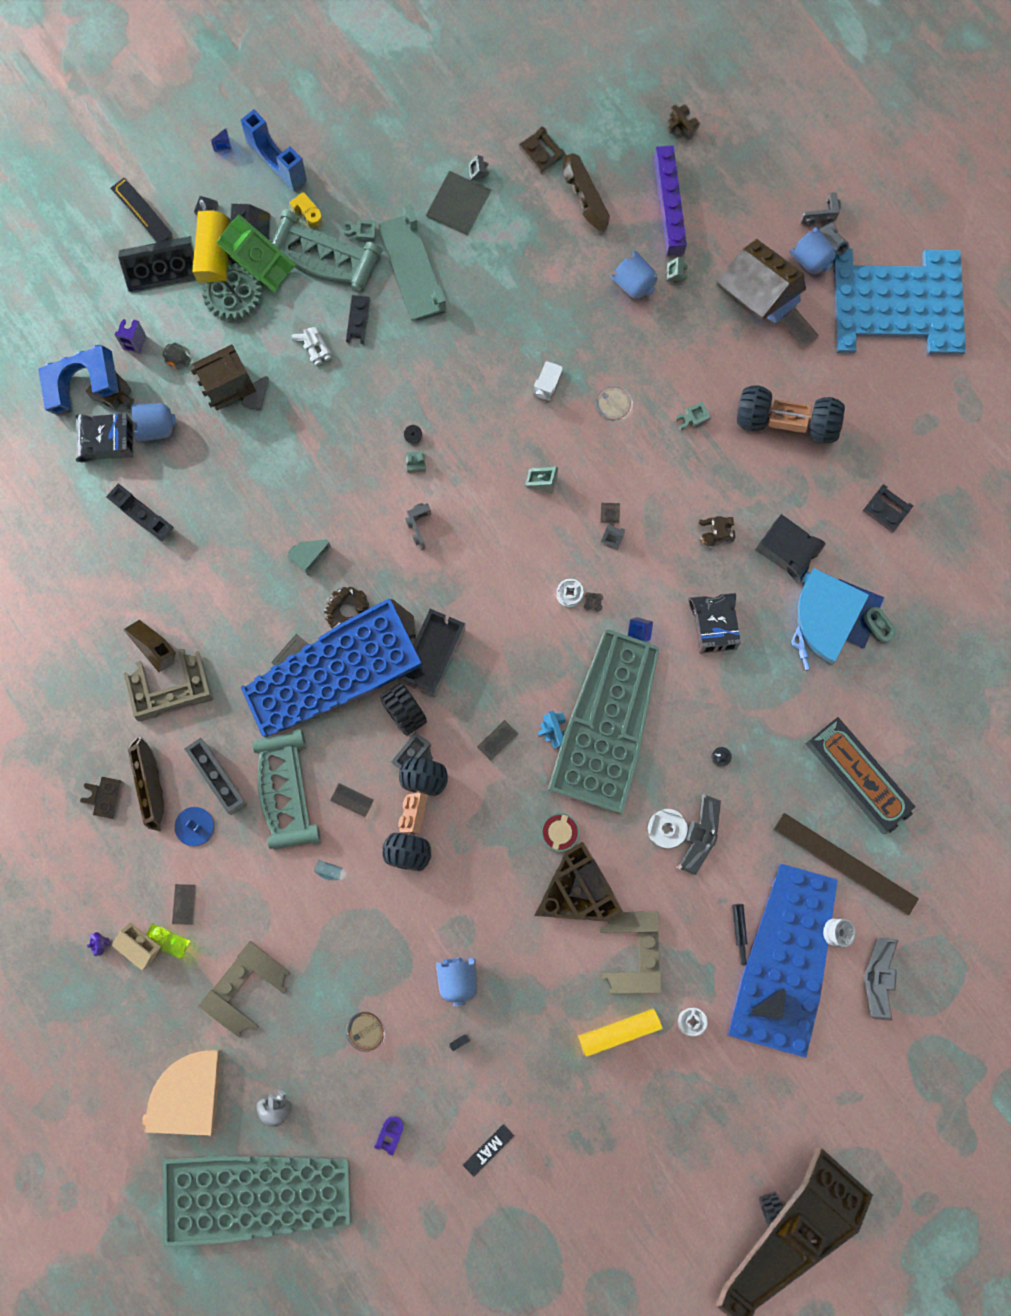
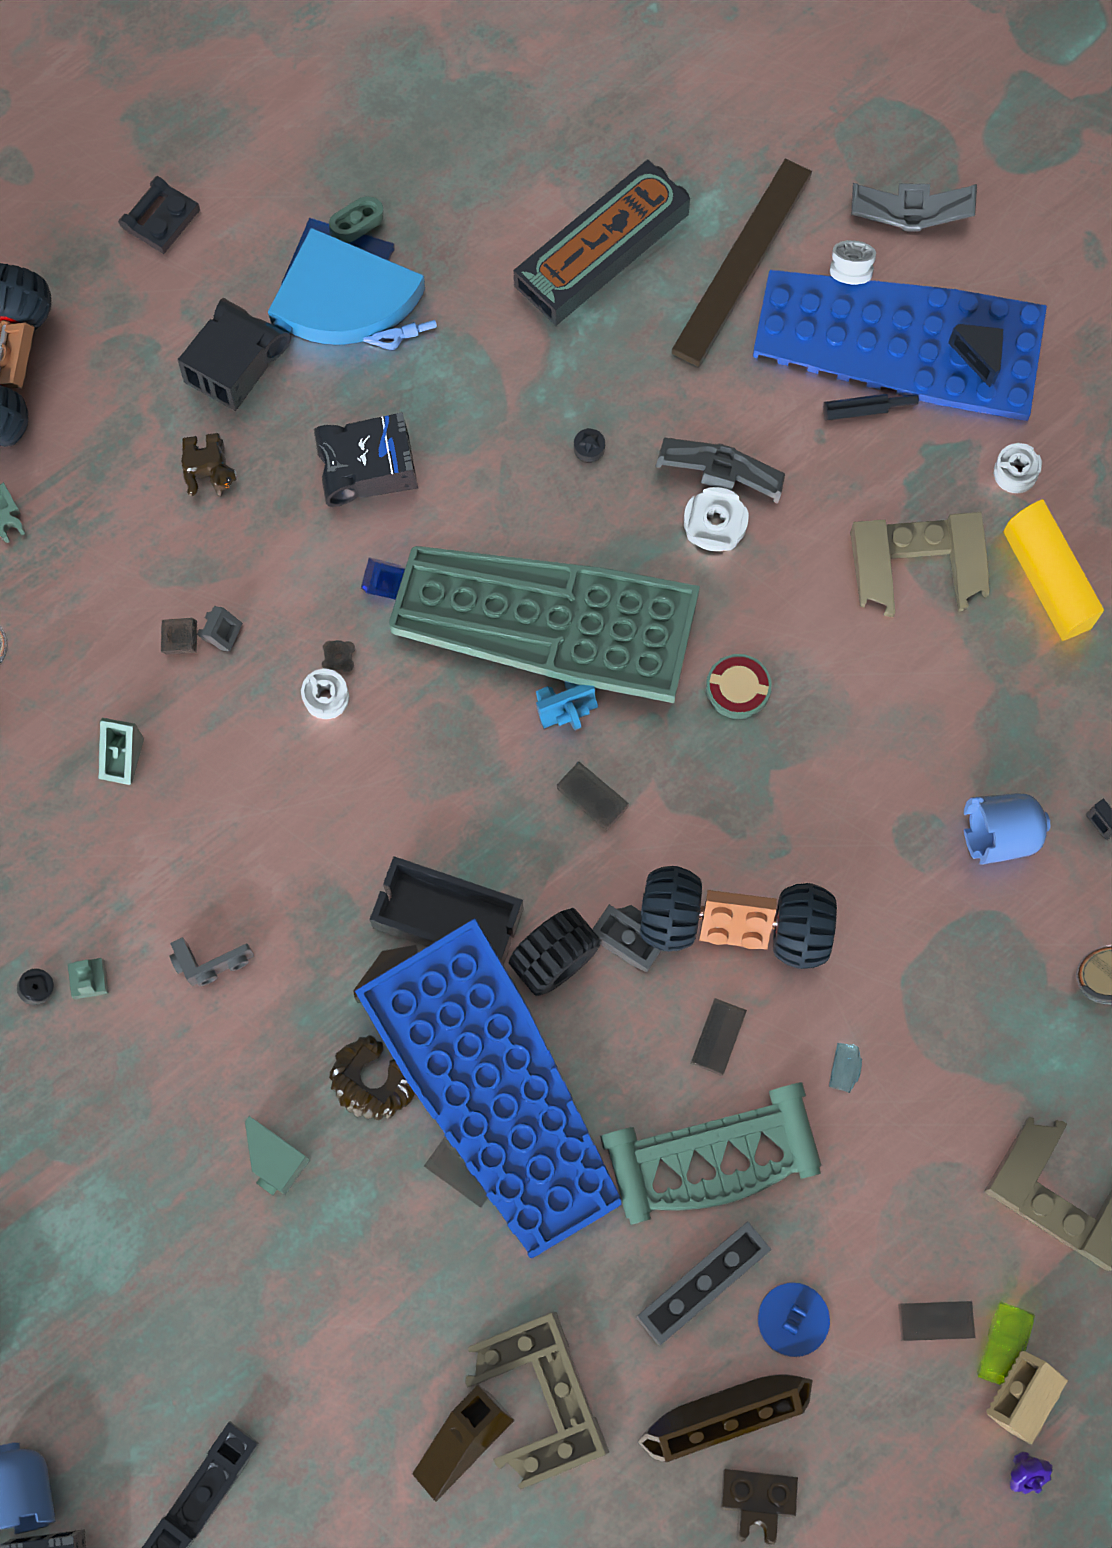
camera: 90 degrees left, 5 degrees down
dark brown wedge [534,842,623,921] -> none

